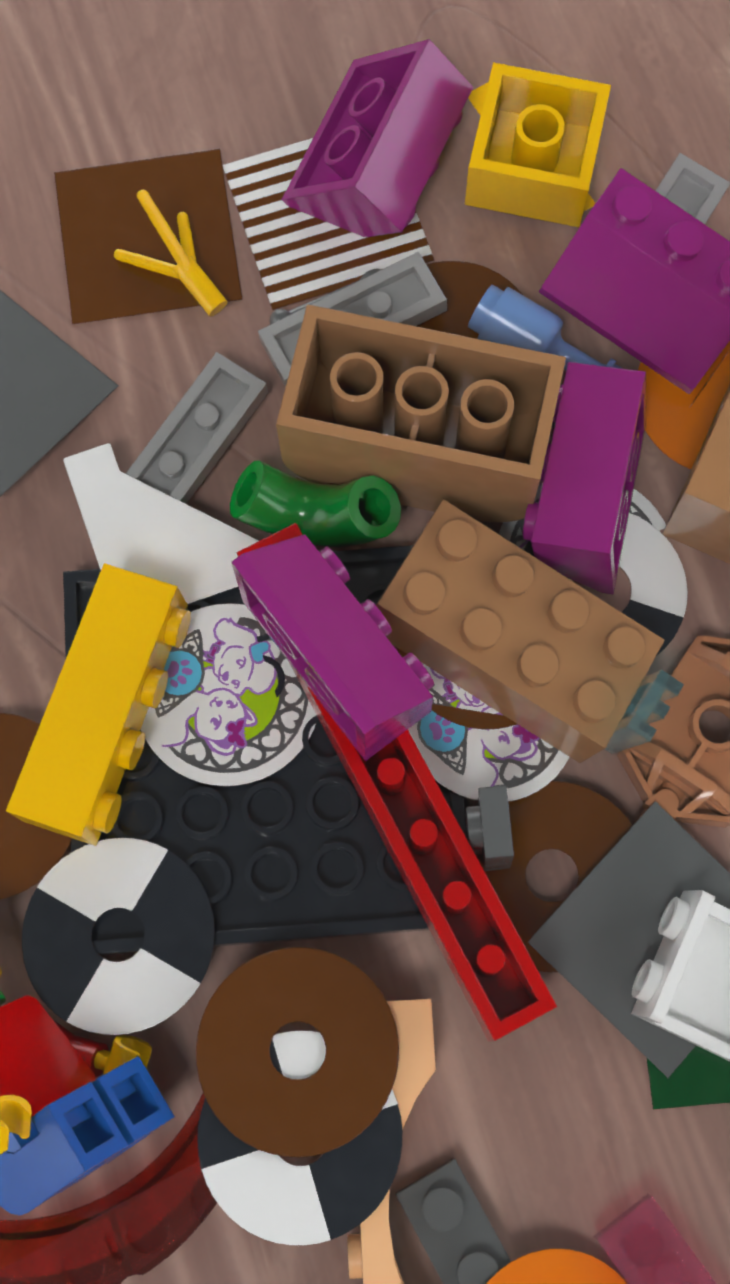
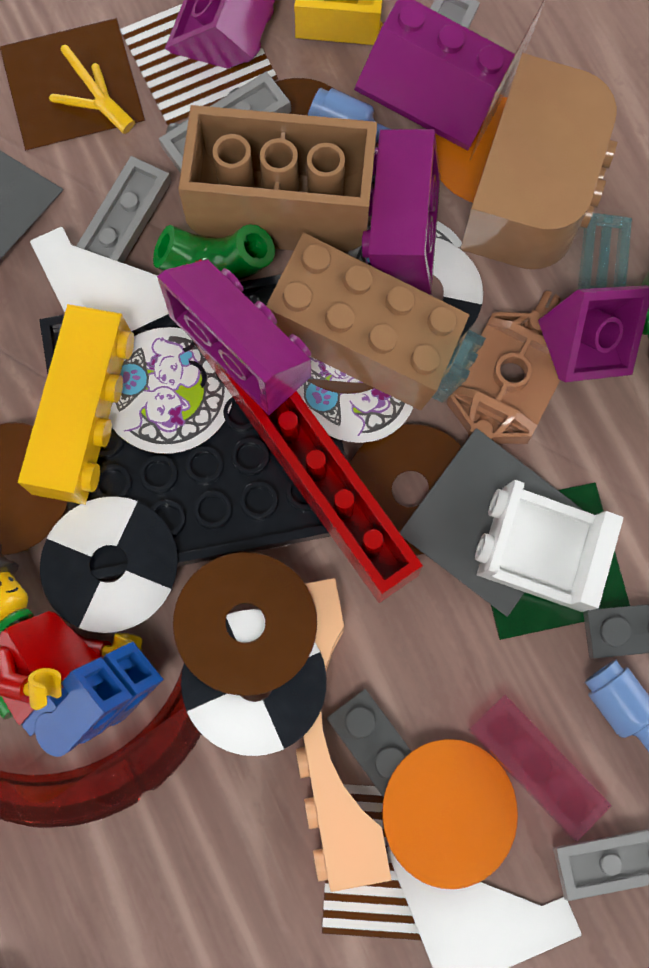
camera: 10 degrees left, 0 degrees up
dark grey plate [466,785,514,871] -> none

